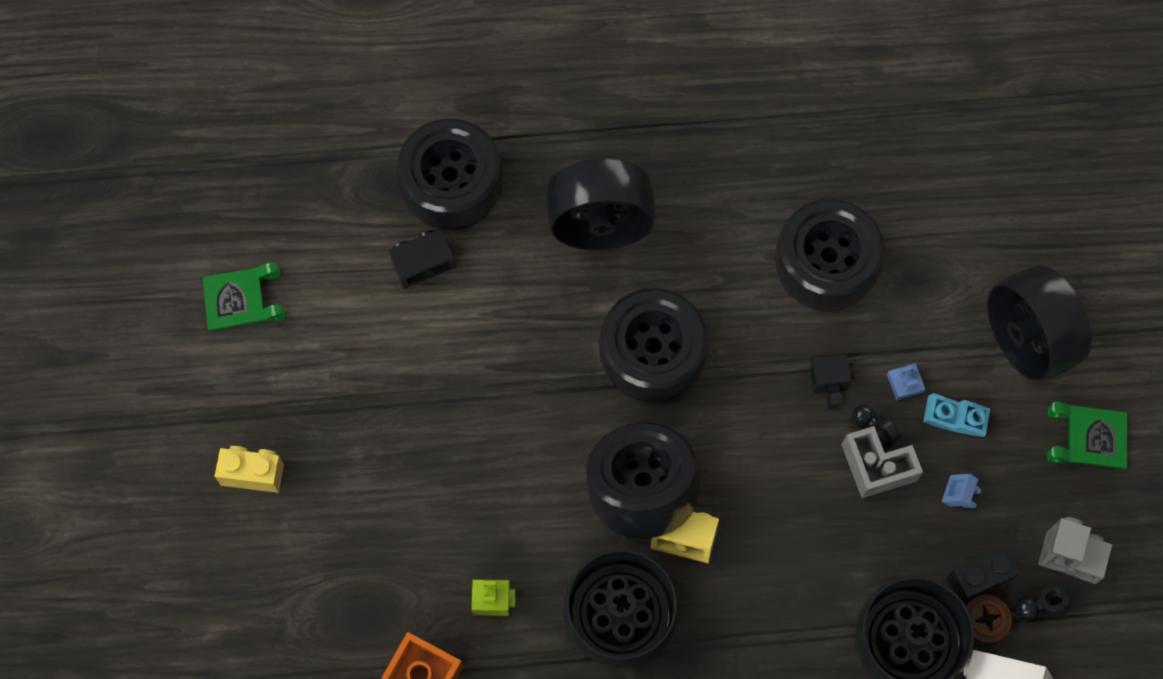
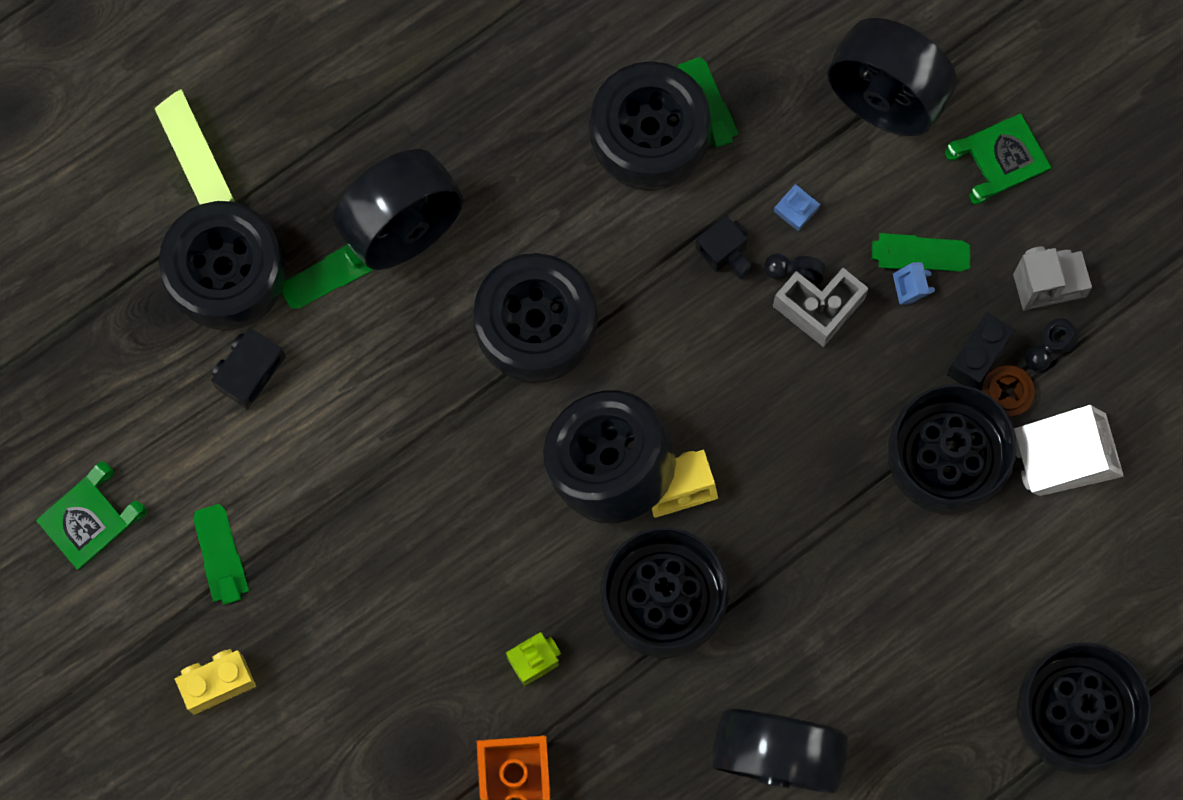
camera: 30 degrees left, 5 degrees up
medium azure slope [923,393,990,437] -> none
none -> yellowish green slope [155,90,235,204]
none -> green piece [193,504,249,605]
none -> green piece [282,245,374,309]
none -> green piece [677,57,739,148]
none -> green piece [872,233,970,272]

